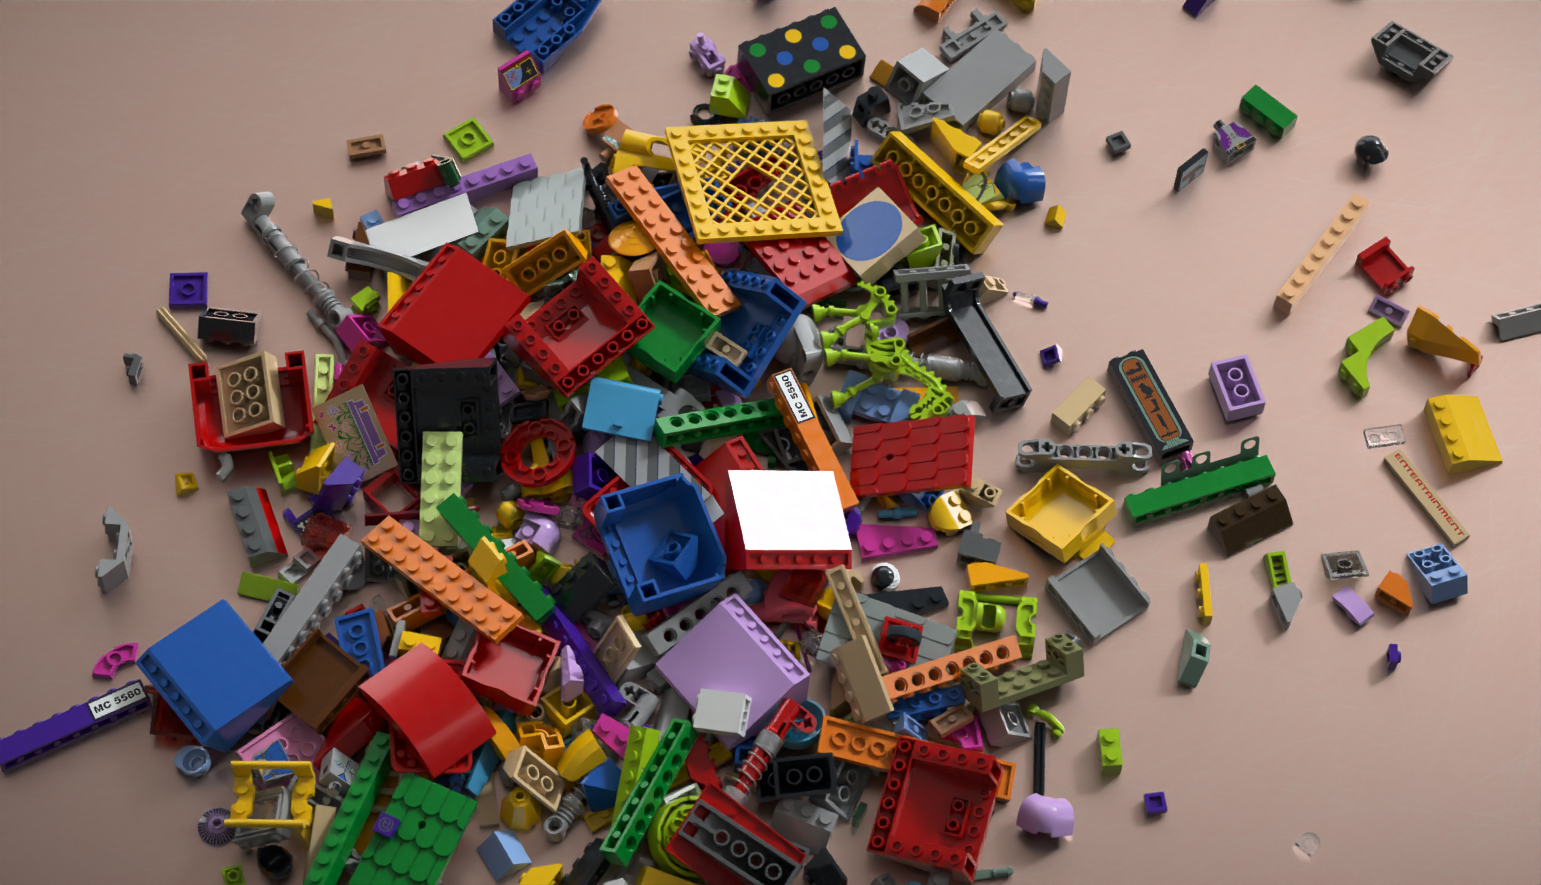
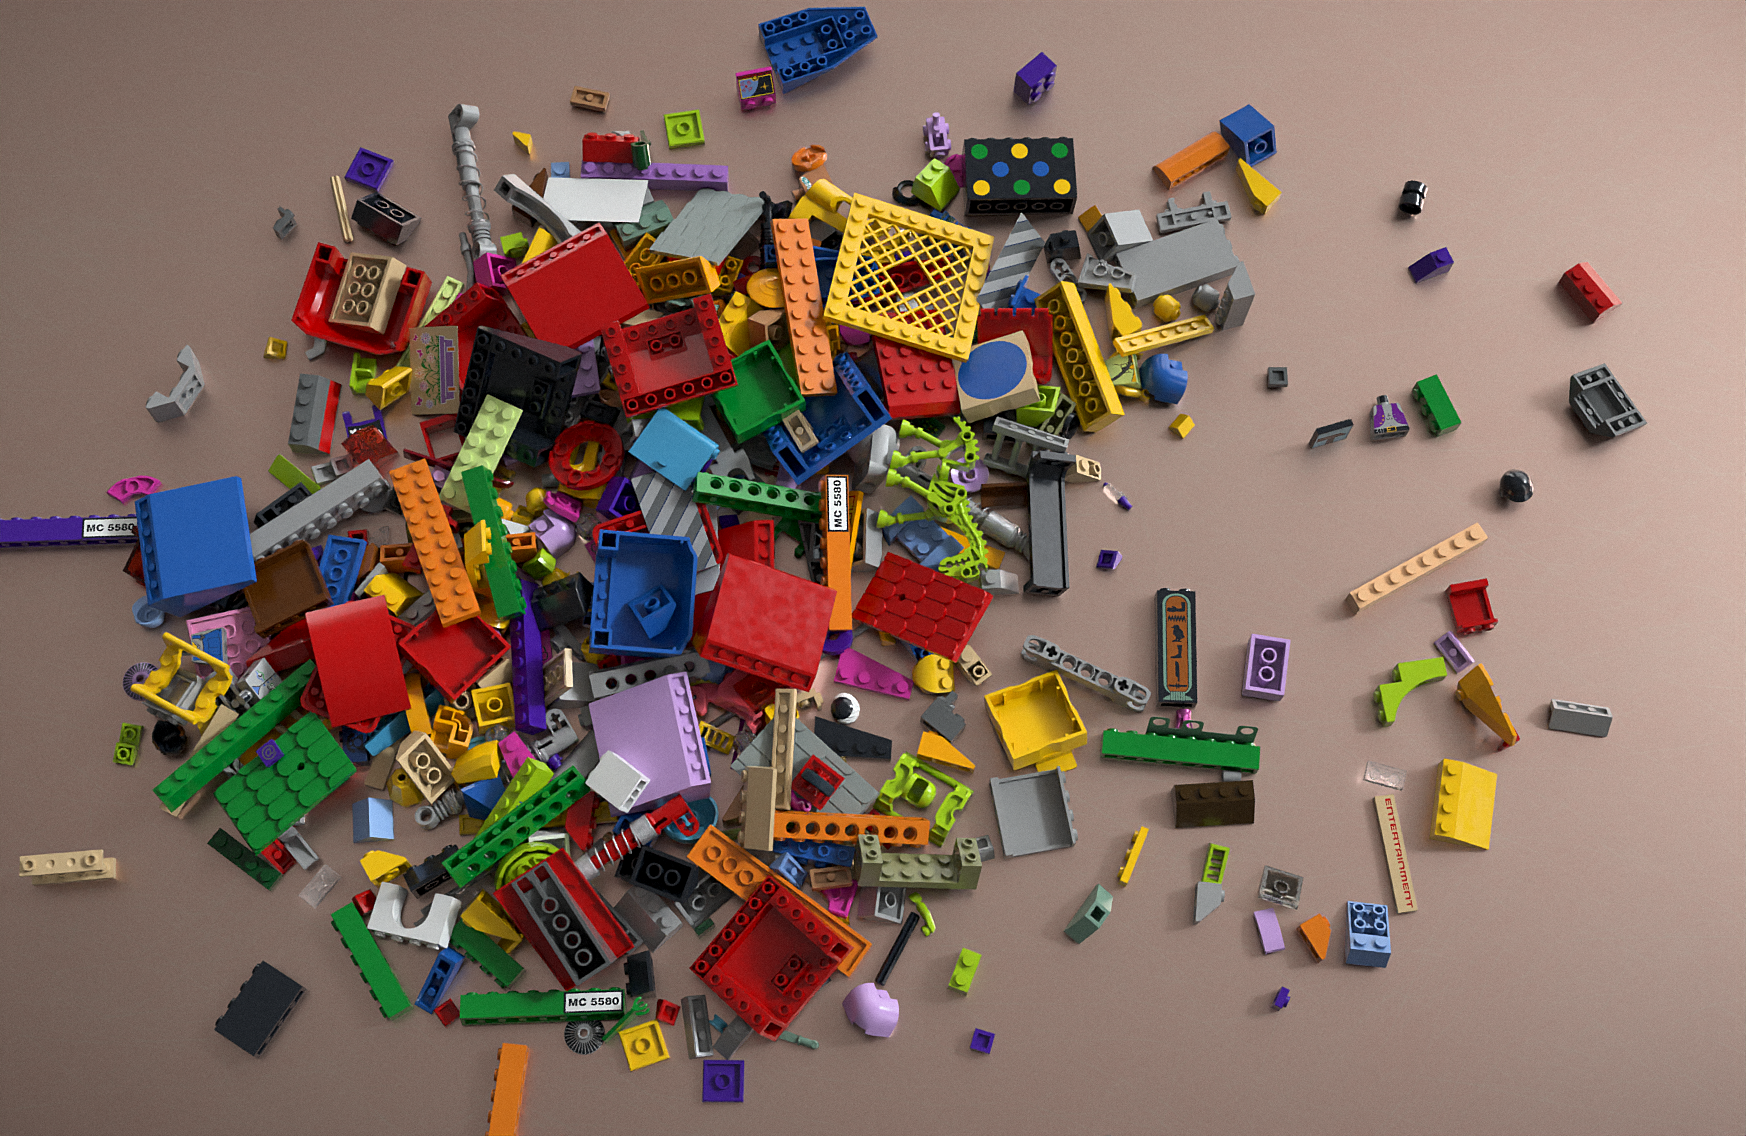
camera: 25 degrees right, 10 degrees up
dark purple slope [312,457,365,511] -> none
lavender slope [560,645,584,702] -> none
dark azure bar [877,507,917,519] -> none
tan brick [1051,376,1106,435] -> none

